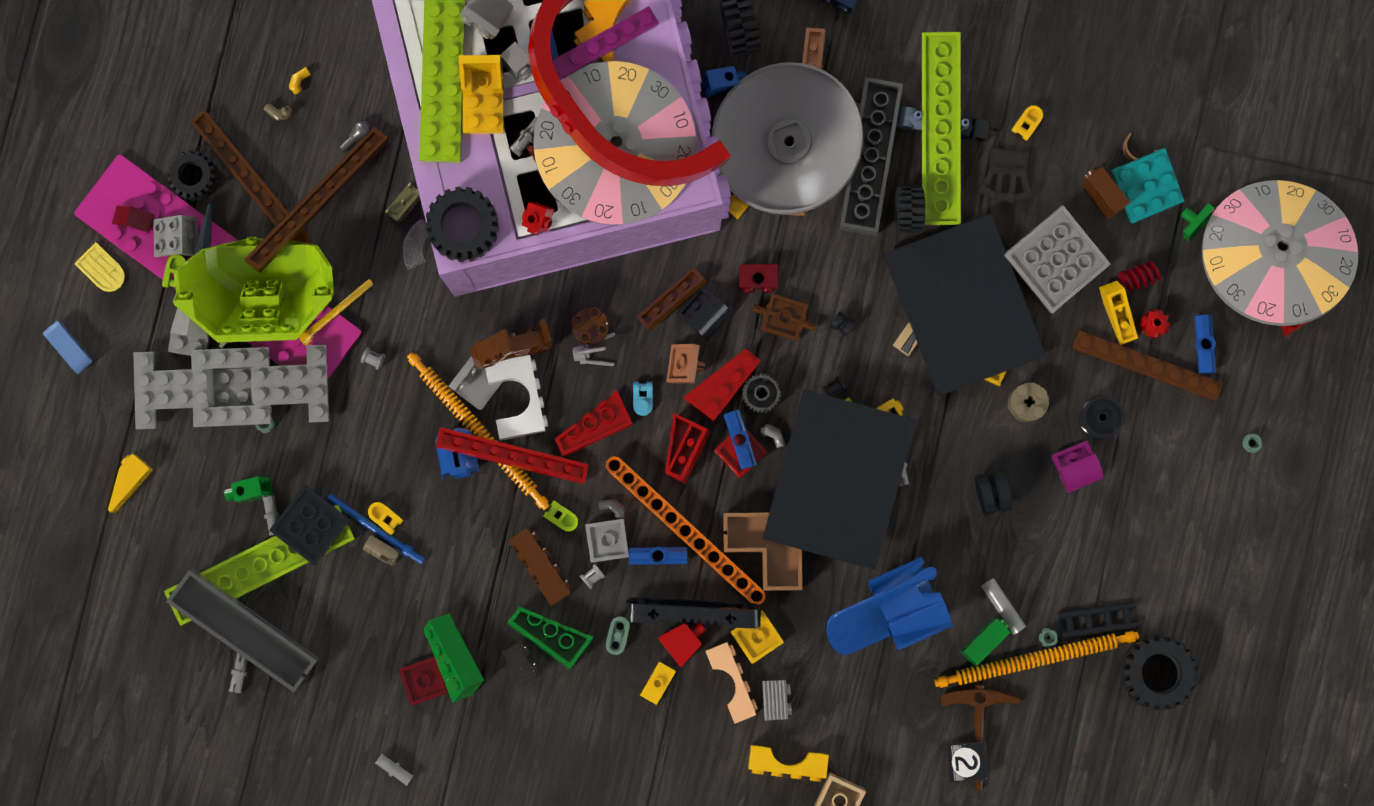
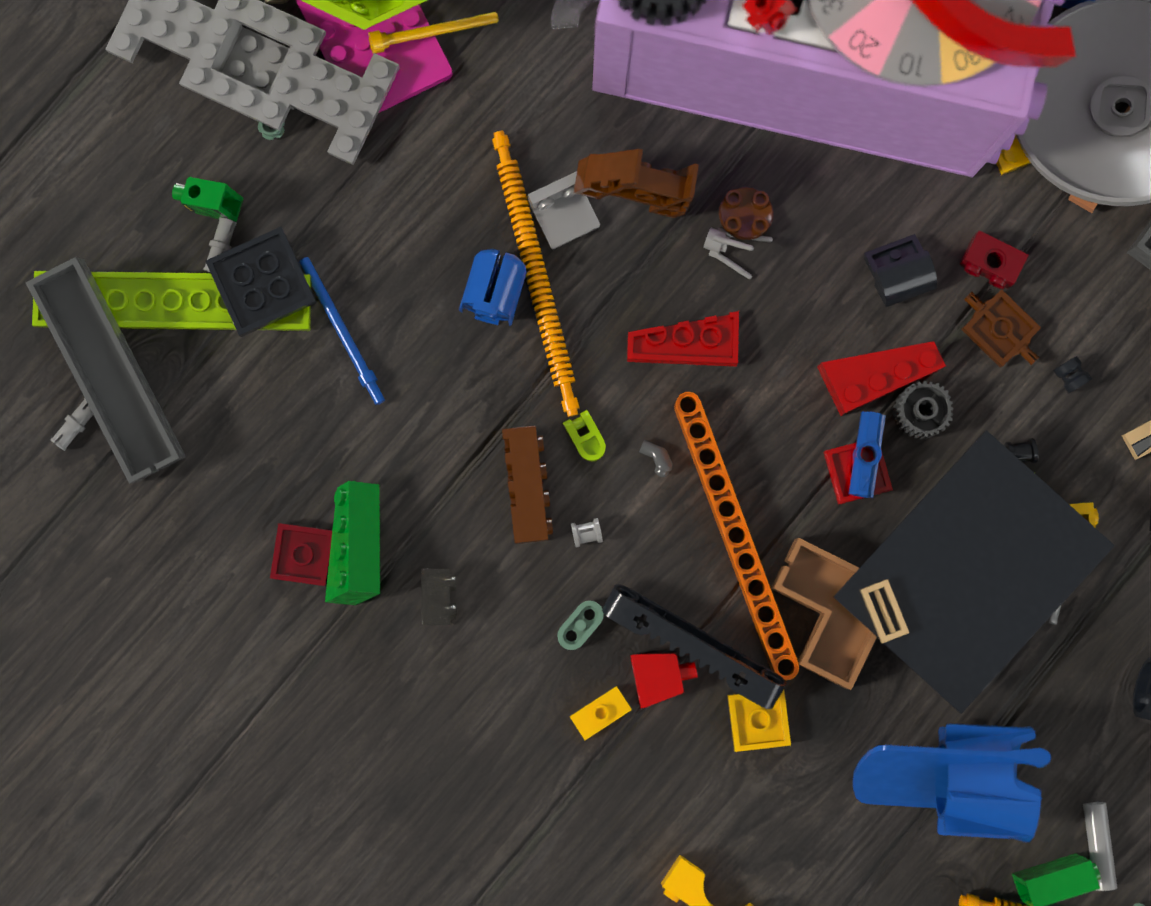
camera: 25 degrees right, 0 degrees up
yellow slope [108,454,153,513] -> none
light grey bush [361,347,385,370] -> none
dark tan hinge [363,535,399,565] -> none
yellow plate [368,502,404,535] -> none
light grey pin [375,754,414,786] -> none
red plate [435,427,588,484] -> none
white arch [485,355,548,441] -> none
green wedge [507,607,593,670] -> none
light grey plate [585,519,629,563] -> none
blue piece [629,547,687,565] -> none
medium azure plate [633,382,653,416] -> none
reddish brown plate [636,267,707,332] -> none
red wedge [665,413,711,484] -> none
nougat tile [666,344,705,383] -> none
light nougat arch [706,642,758,724] -> none
light grey arm [760,424,786,448] -> none
light grey brick [762,680,792,720] -> none
none -> tan tile [860,579,909,643]

